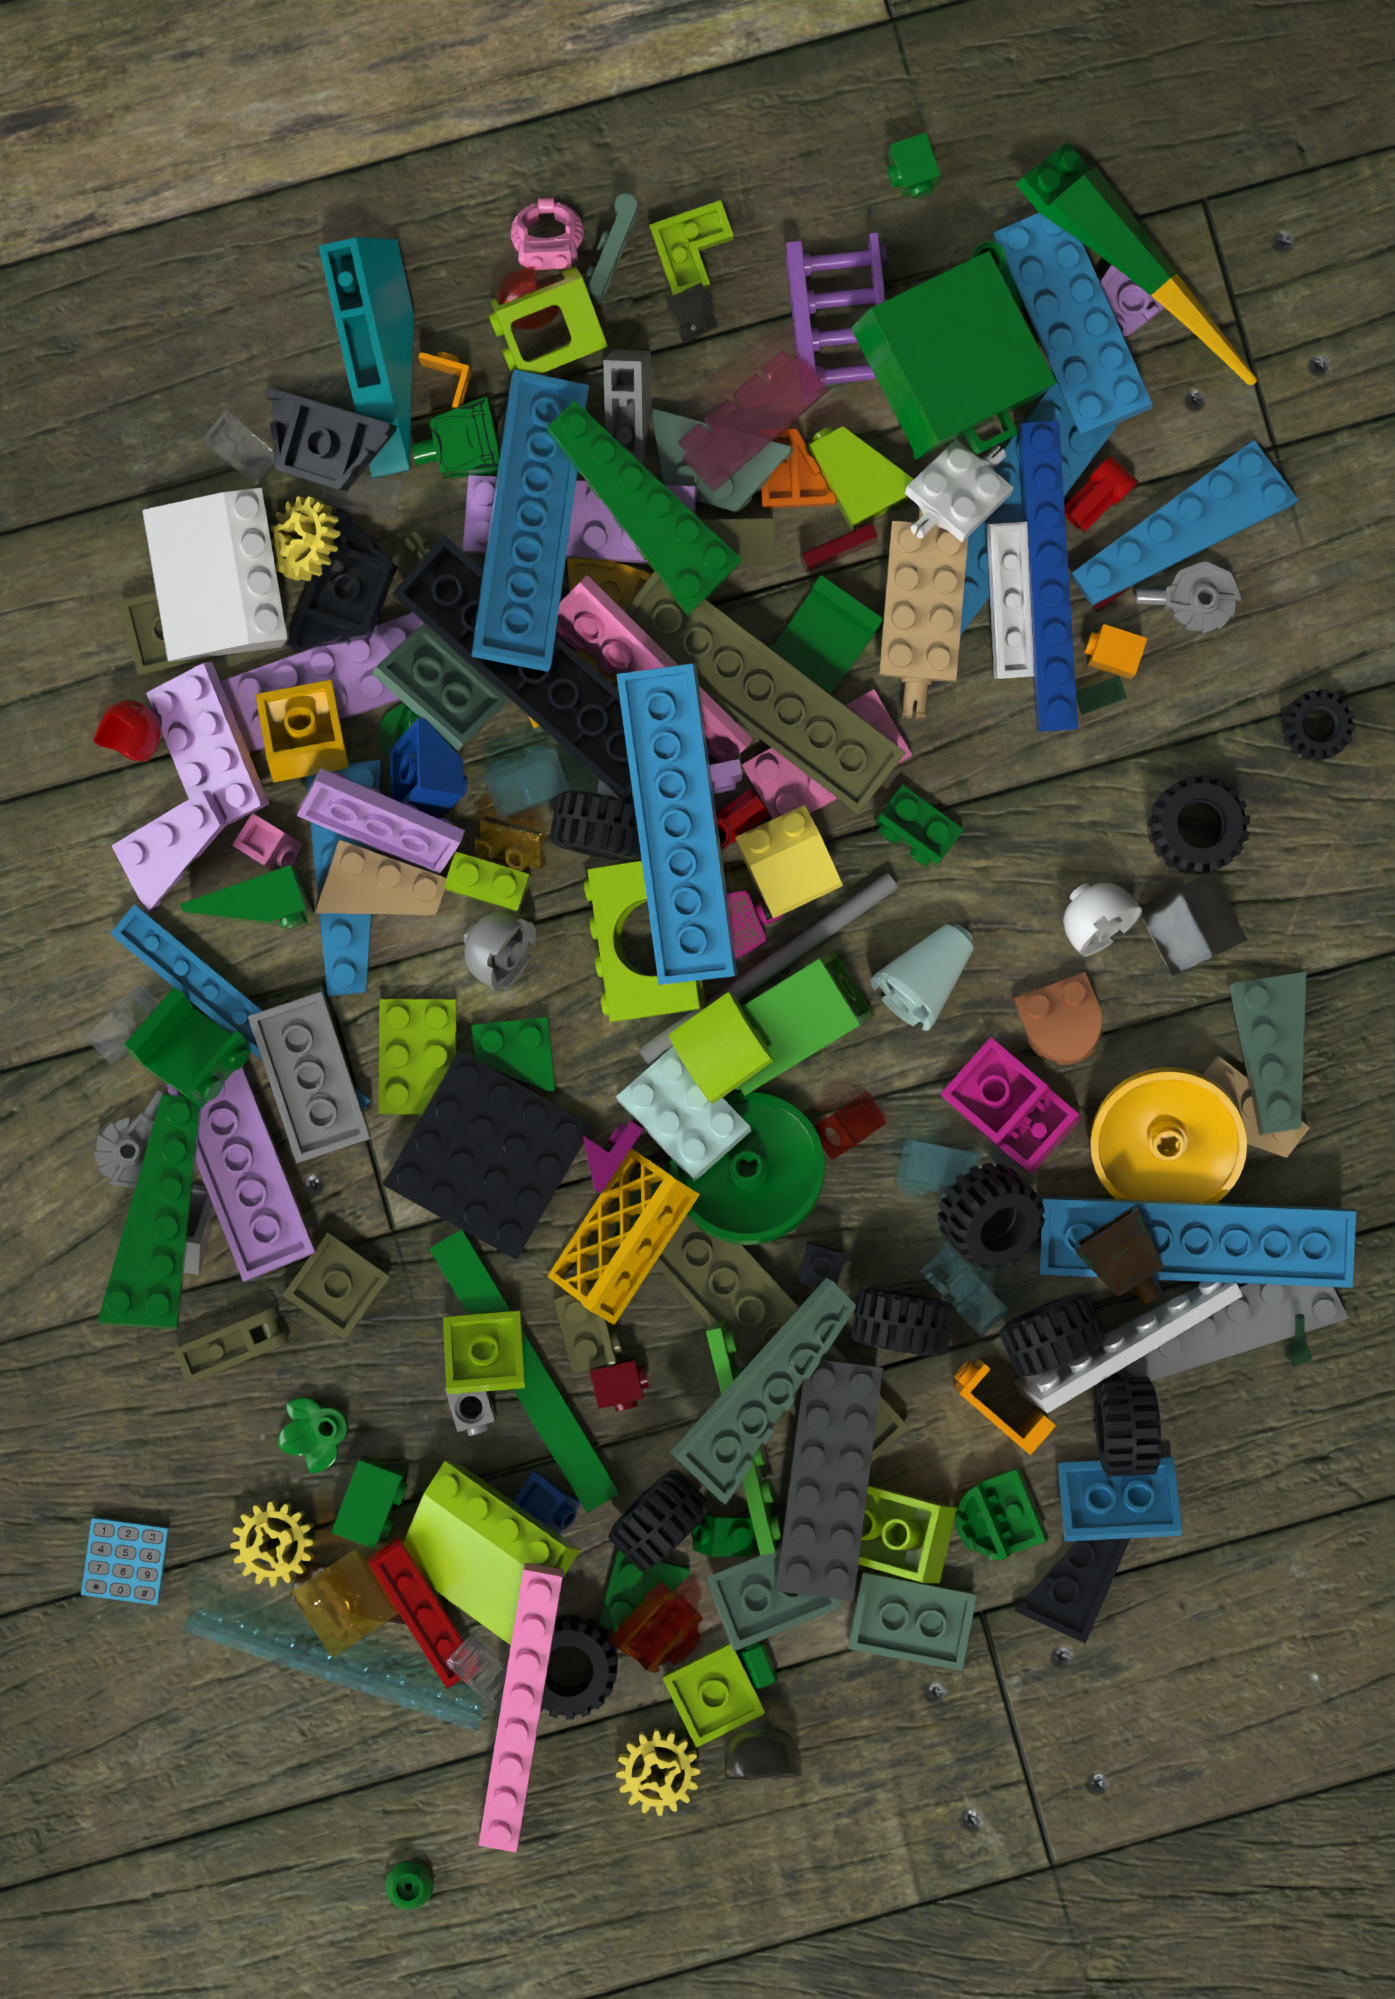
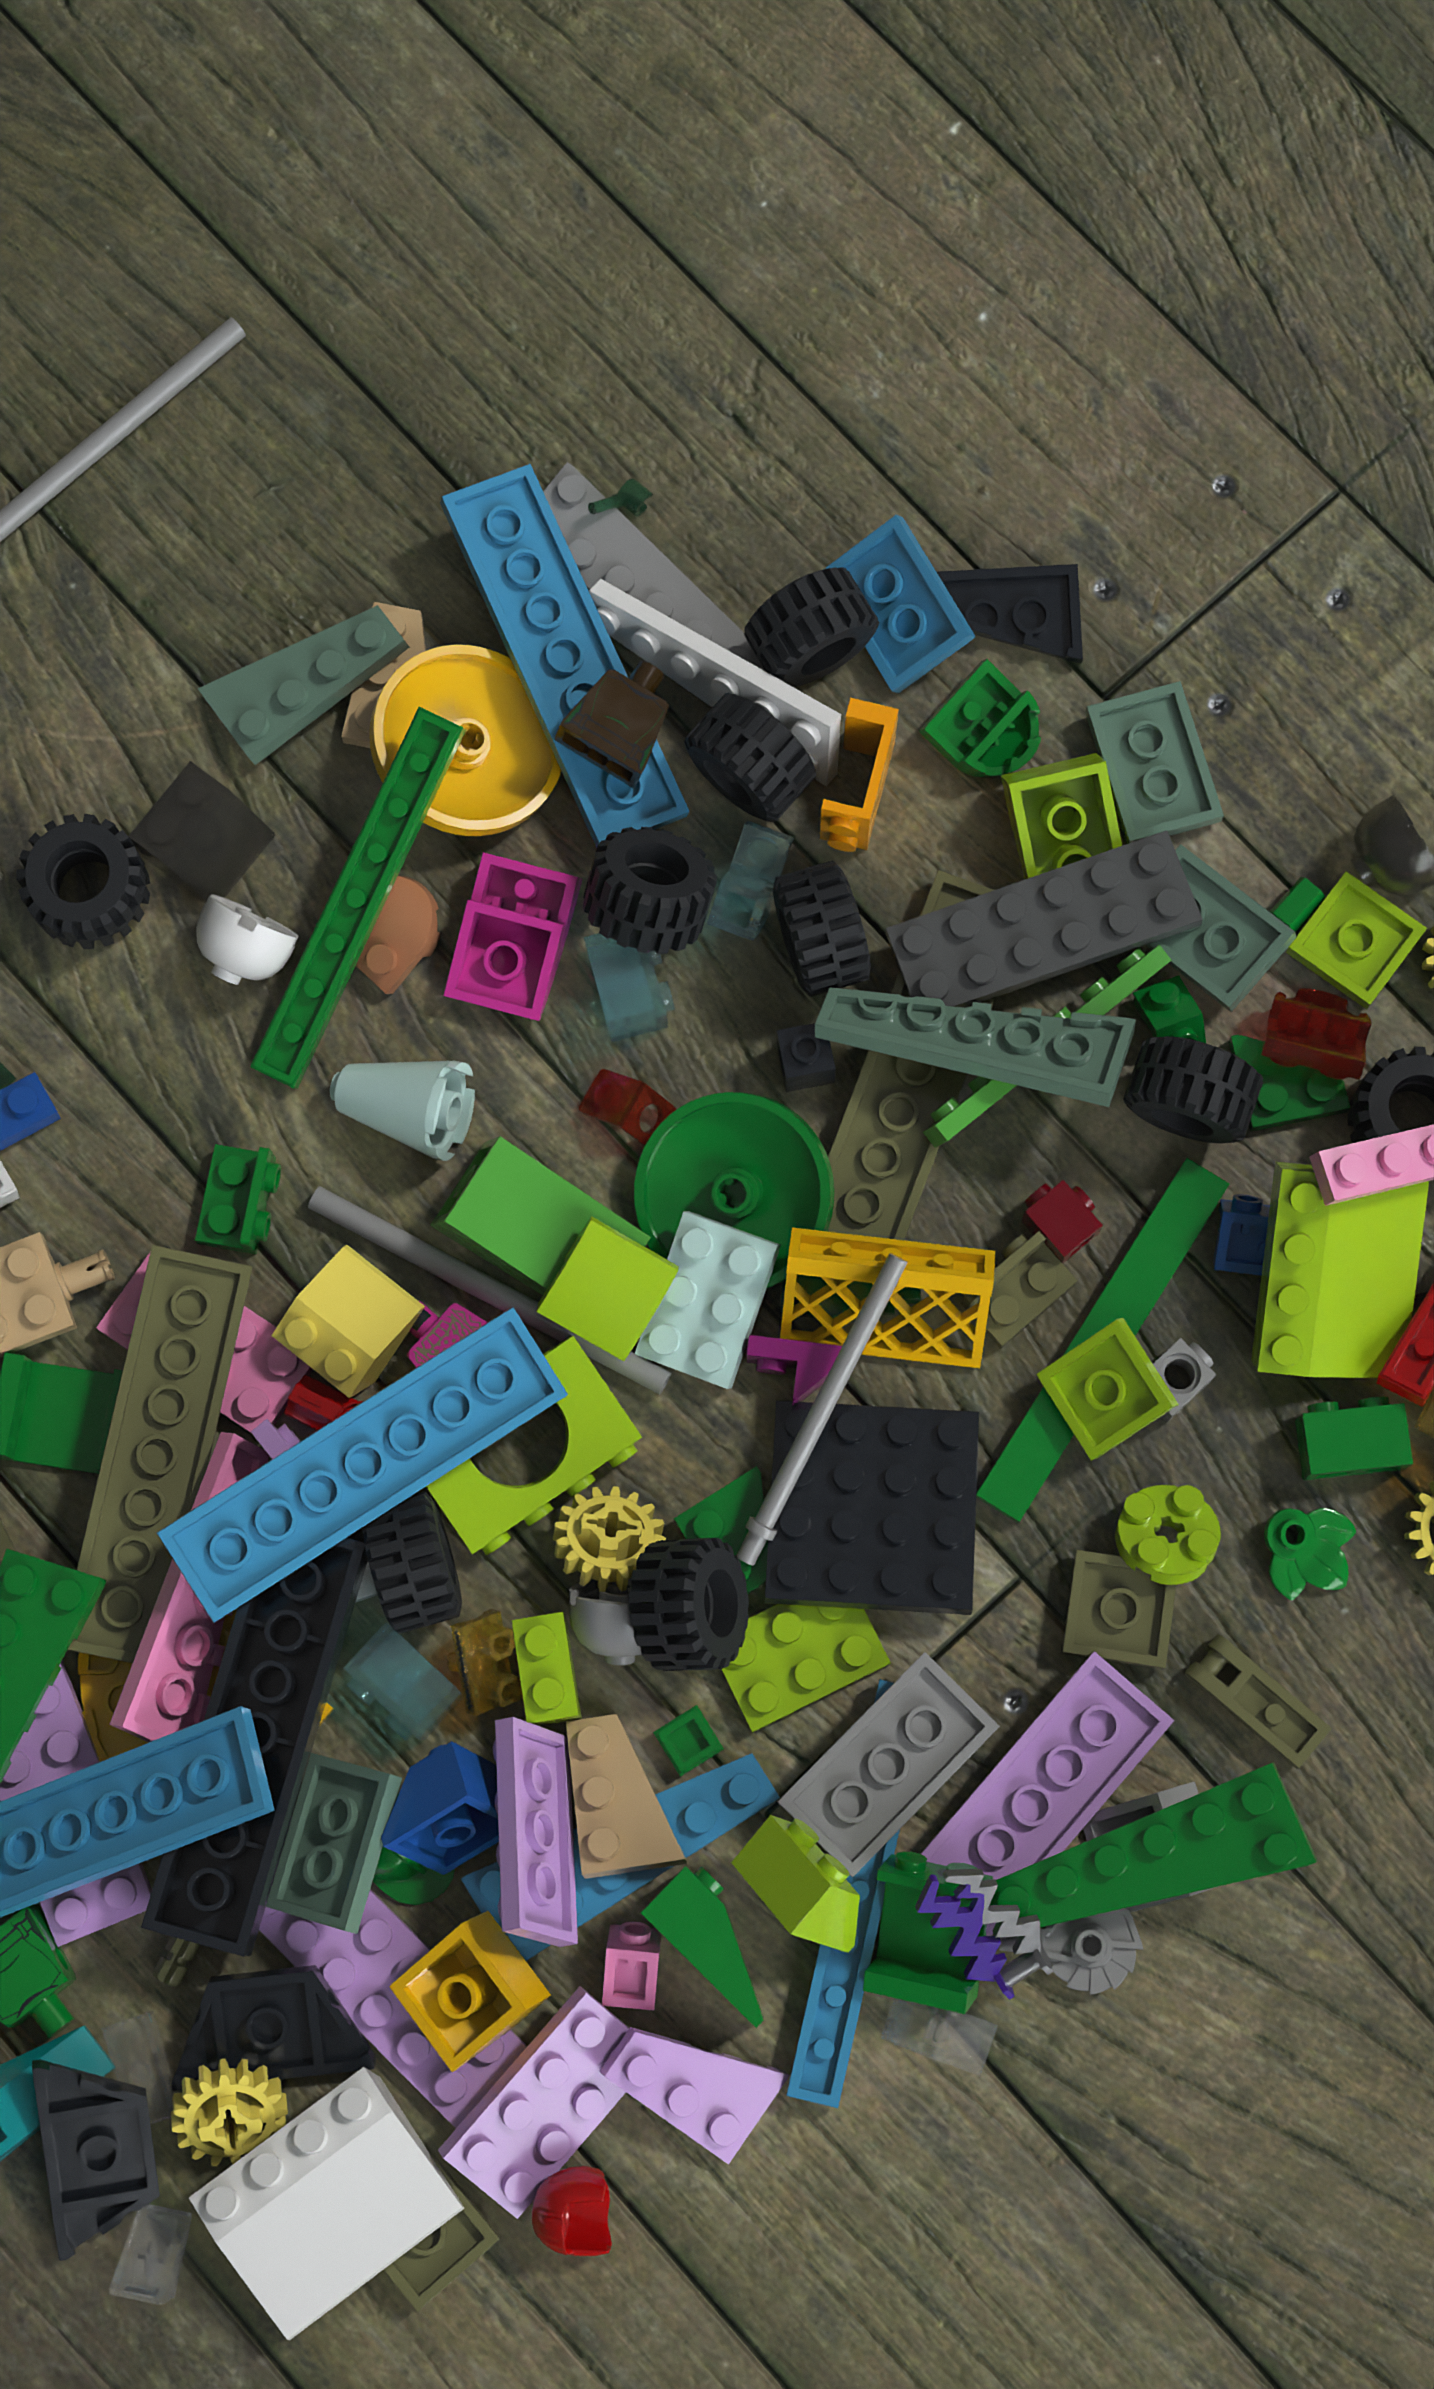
camera: 110 degrees left, 10 degrees down
none -> green tile [250,707,467,1089]
none -> light yellow gear [553,1486,666,1592]
none -> black tyre [629,1537,749,1671]
none -> green tile [653,1705,724,1777]
none -> lime slope [731,1815,860,1953]
none -> light grey bar [737,1253,908,1566]
none -> piece [915,1869,1053,2000]
none -> lime plate [1115,1485,1221,1585]

